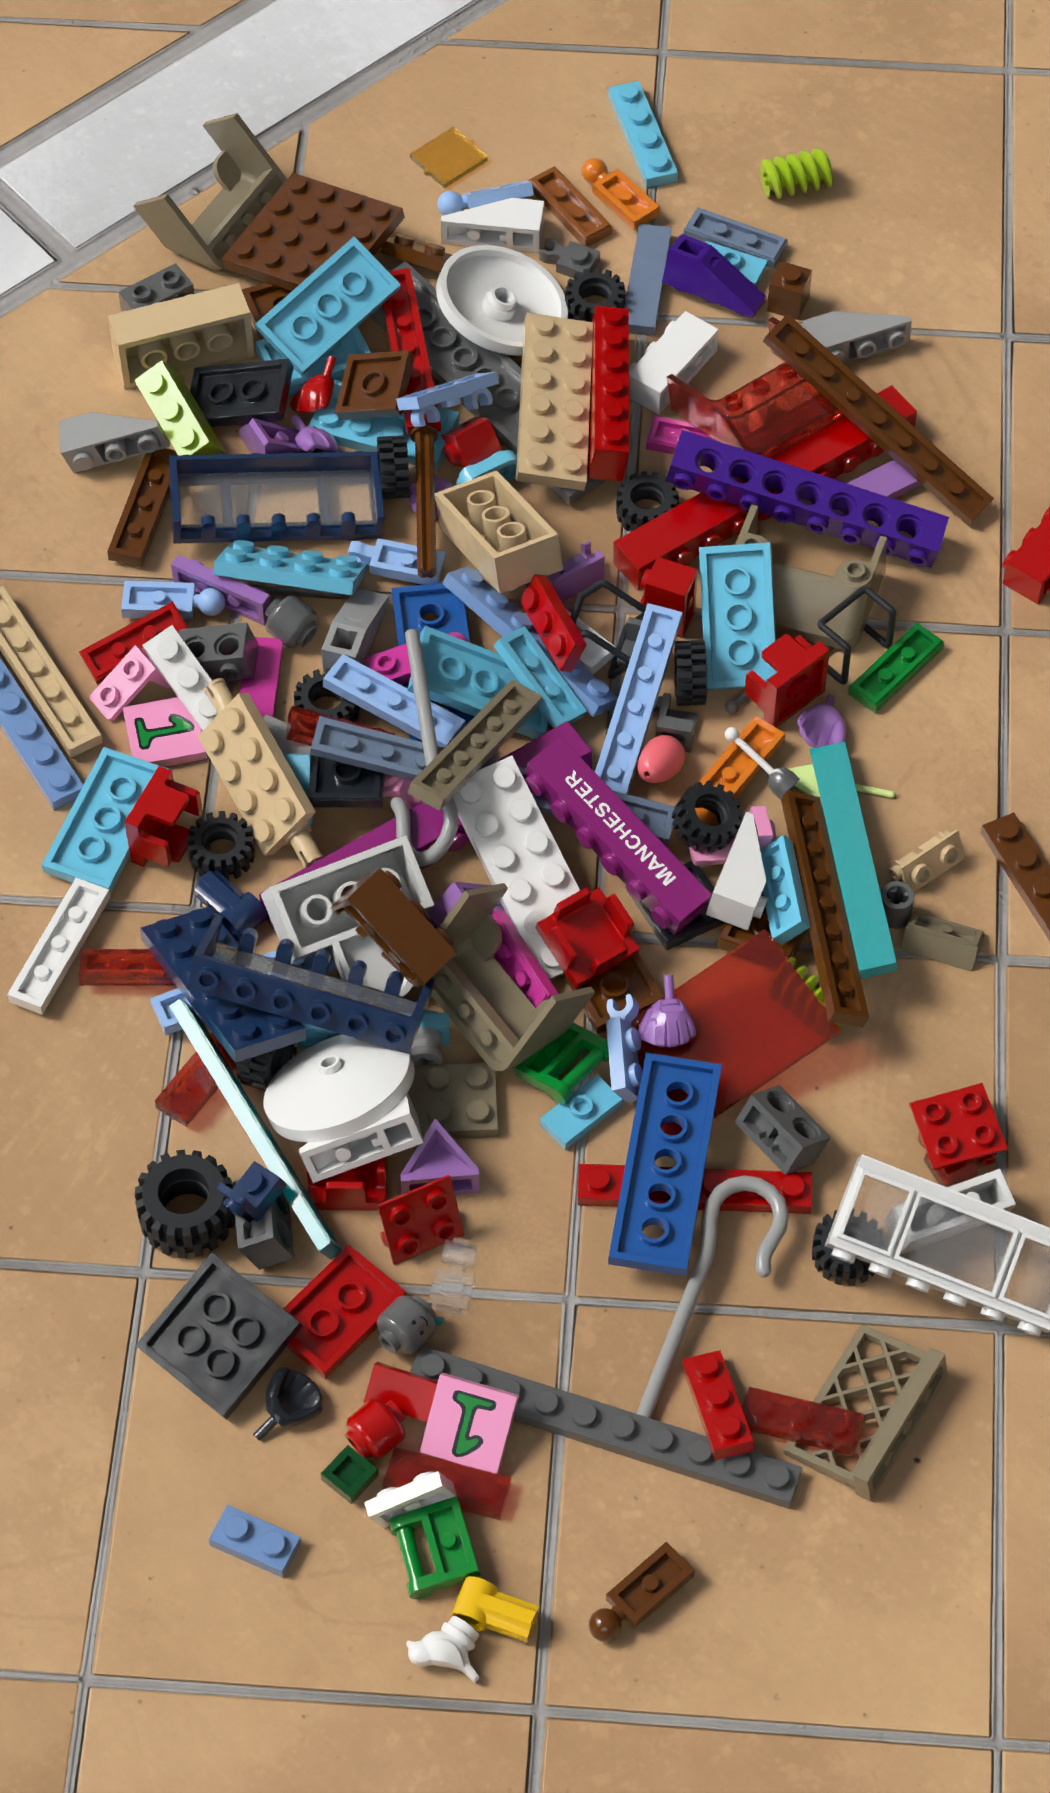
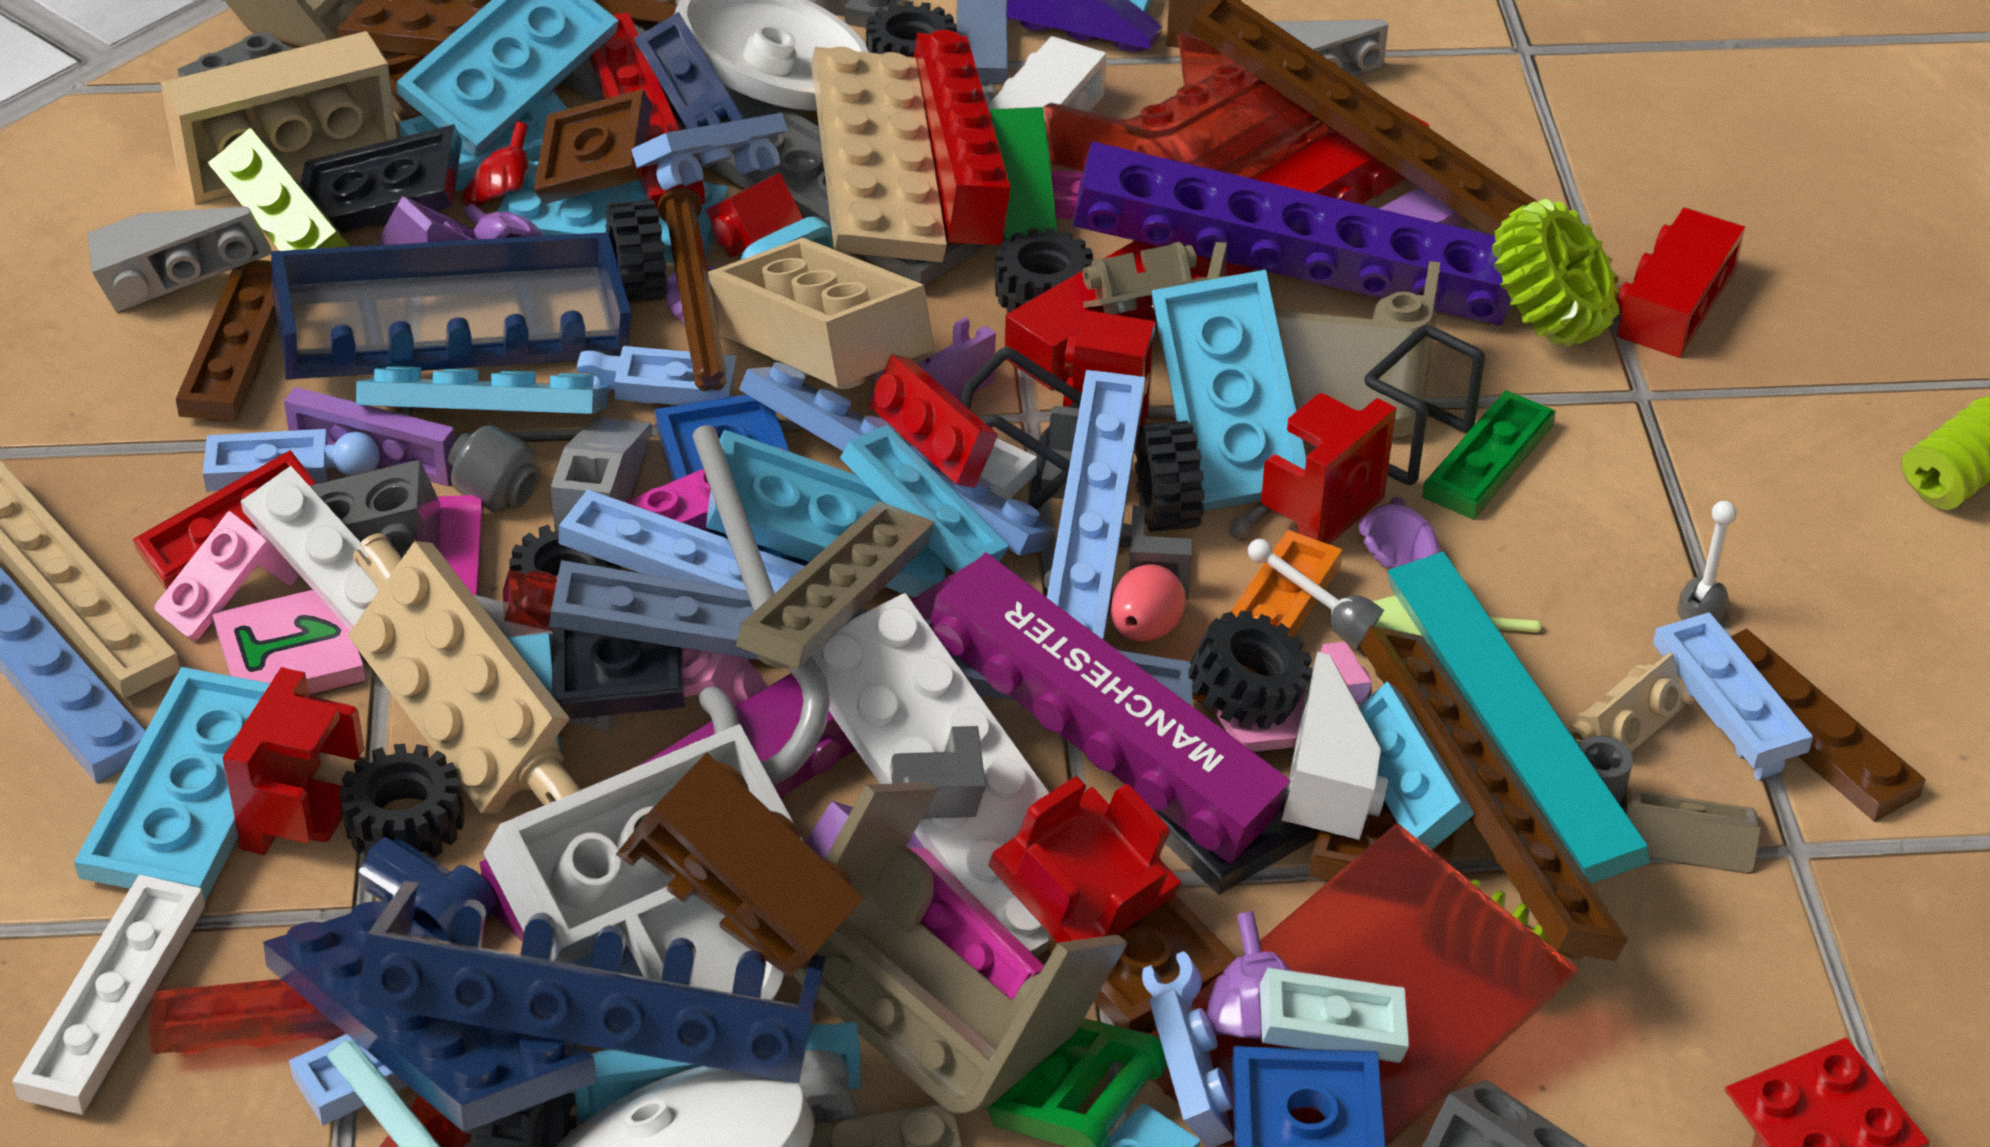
camera: 10 degrees left, 15 degrees down
none -> dark blue hinge [634,12,743,129]
none -> dark grey panel [890,726,986,819]
none -> green tile [990,107,1058,242]
none -> dark tan hinge [1083,242,1207,314]
none -> light aqua plate [1260,968,1409,1063]
none -> lime gear [1492,198,1620,347]
none -> light blue plate [1653,612,1813,780]
none -> hinge [1677,501,1737,625]

